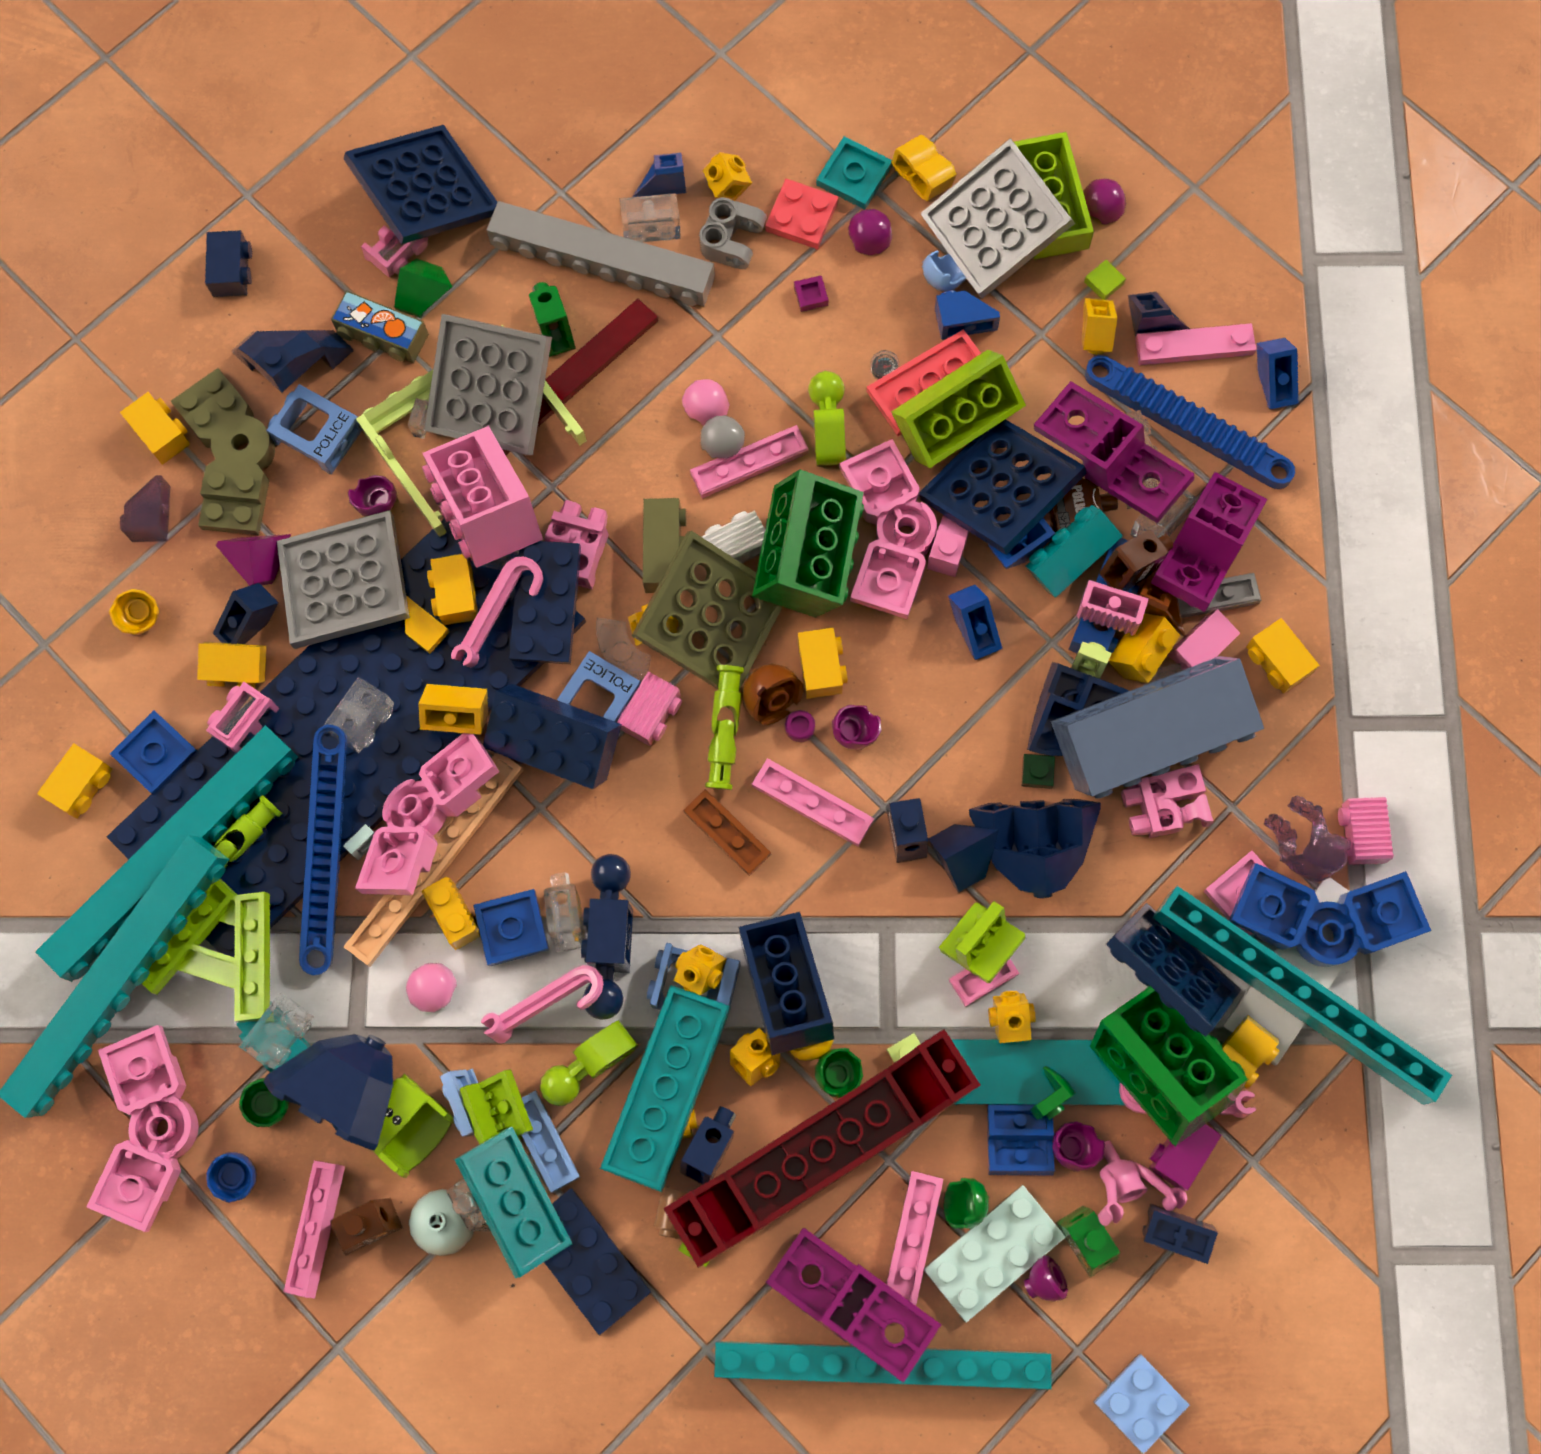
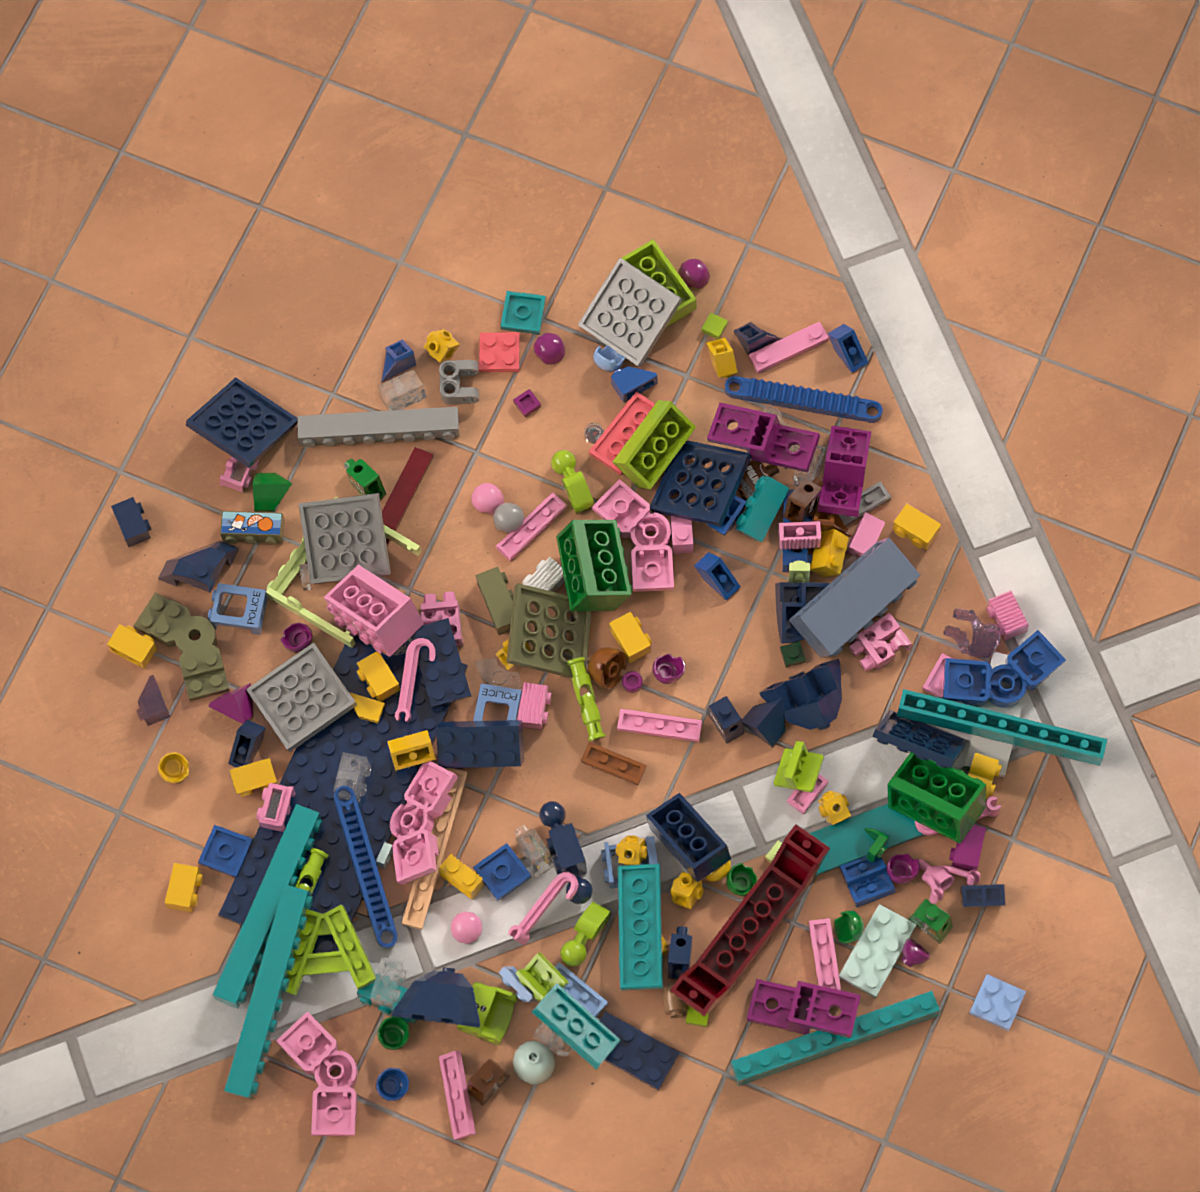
camera: 20 degrees left, 5 degrees down
yellow brick [891,135,957,201] -> none

